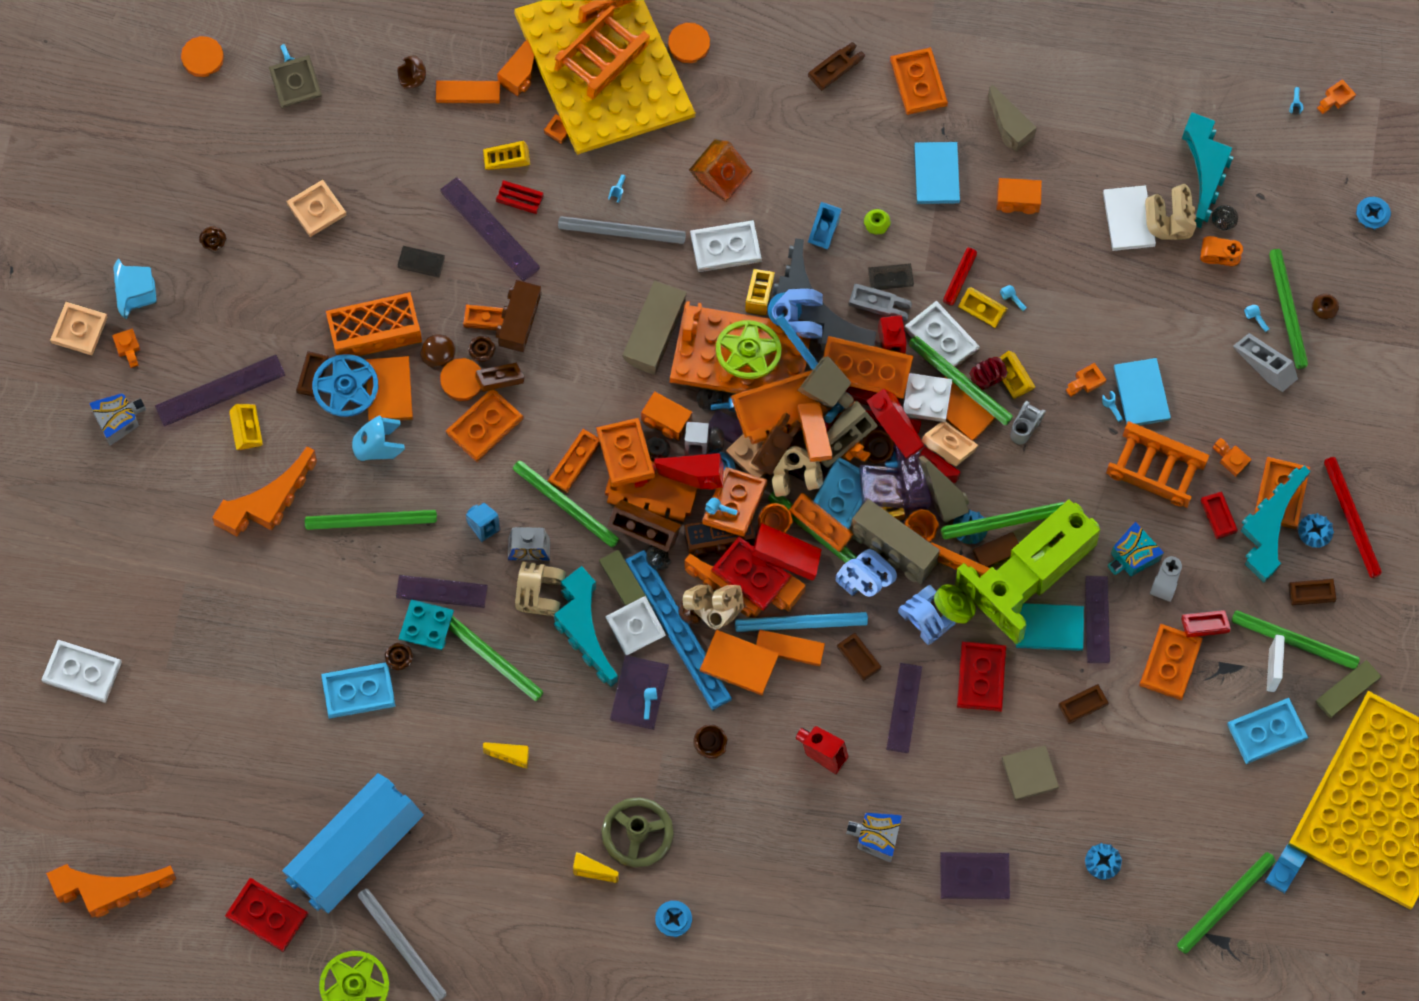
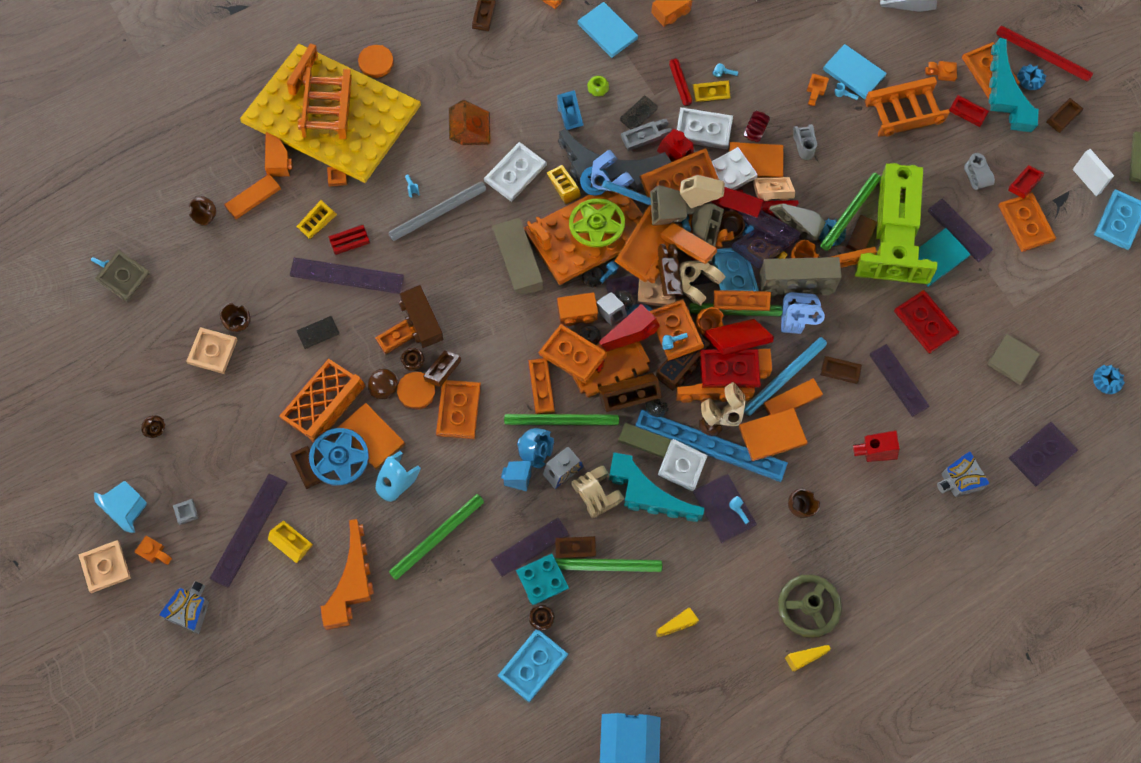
camera: 40 degrees left, 0 degrees up
orange tile [181,36,224,77] -> none
dark azure gear [655,901,692,937] -> none
light blue piece [898,585,956,645] -> none
bright green axle [909,336,1013,425] -> none
lime tile [934,584,976,623] -> none
yellow slope [999,351,1036,399] -> none
reddish brown tile [1058,684,1109,724] -> none
torso [1108,522,1164,576] -> none
bright green axle [1232,610,1360,669] -> none
none -> light grey tile [173,499,199,525]
none -> reddish brown hair [220,303,251,332]
none -> dark azure cylinder [517,428,554,468]
none -> reddish brown plate [555,536,596,558]
none -> tan slope [680,175,725,208]

